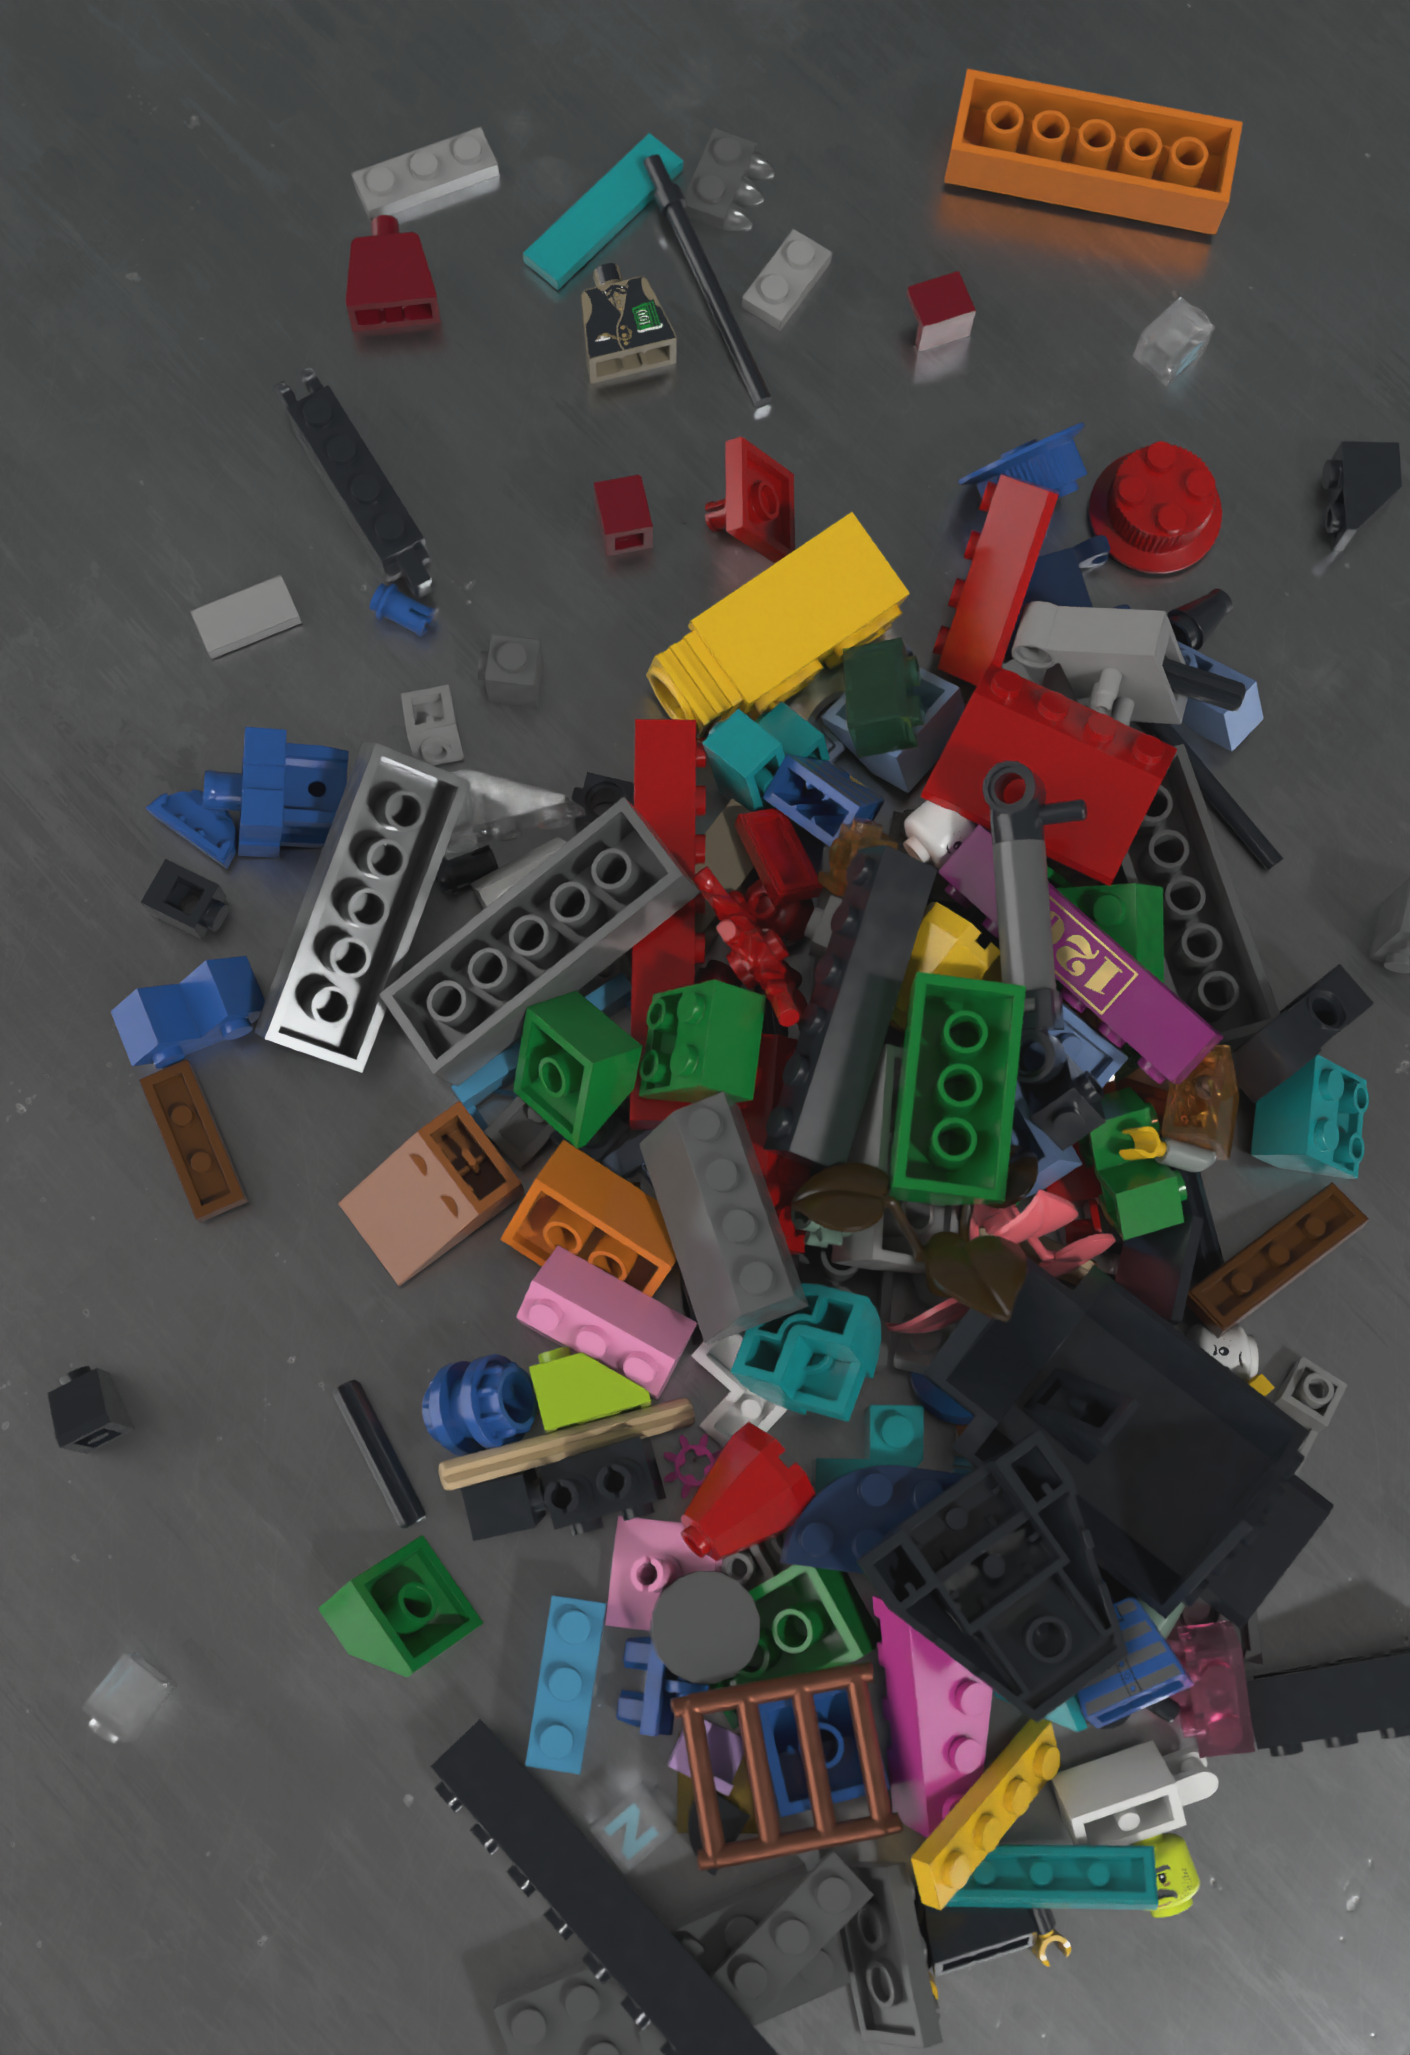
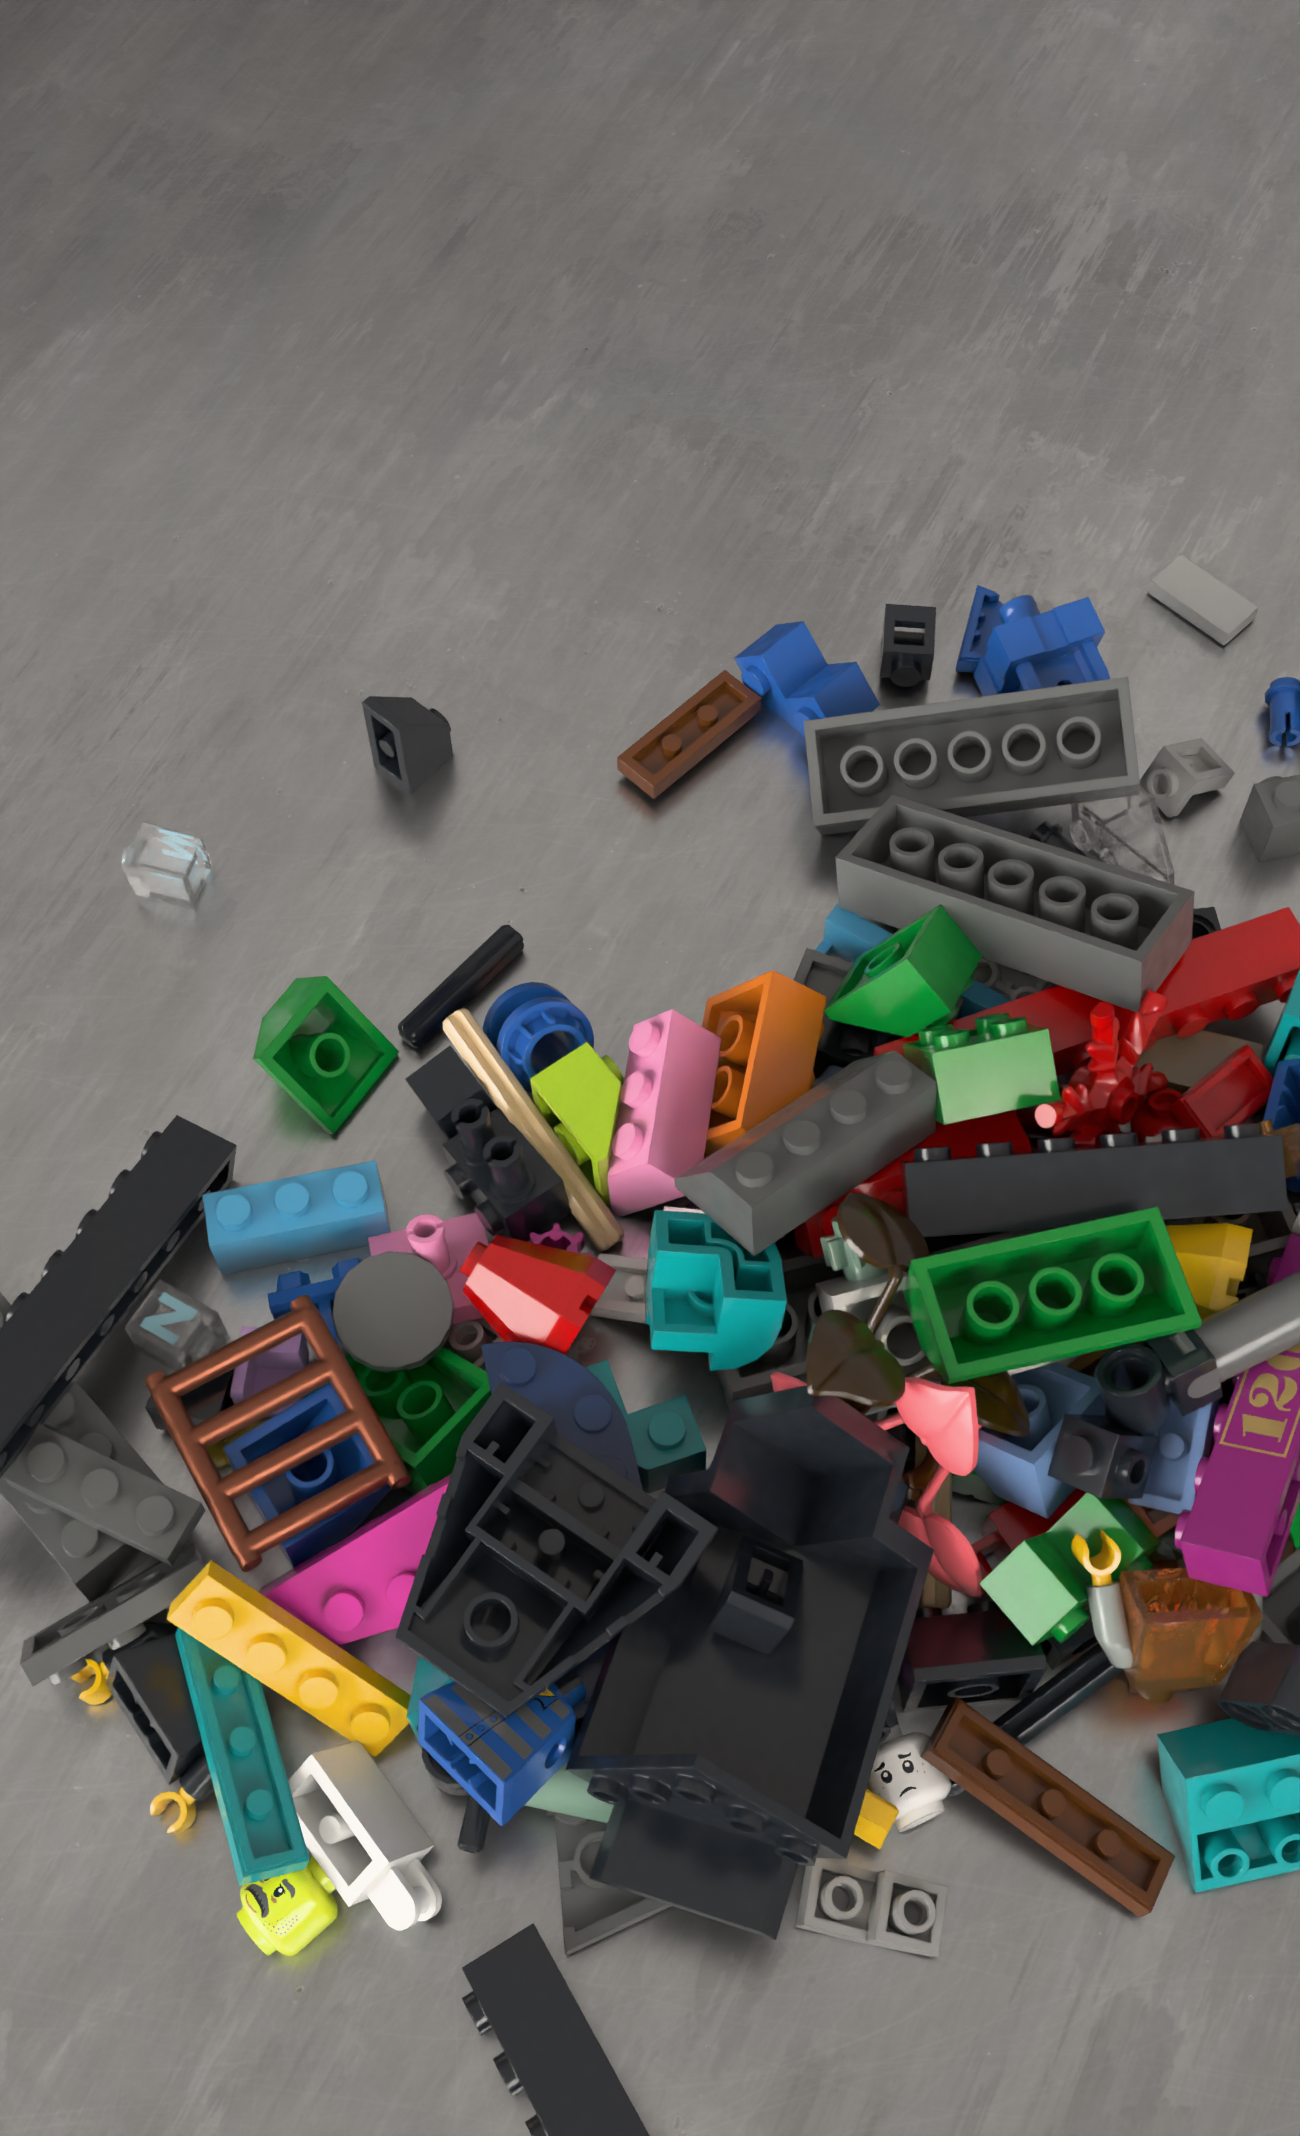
camera: 75 degrees right, 15 degrees down
slope [338,1100,525,1287] -> none
clear pink brick [1174,1621,1255,1758] -> none

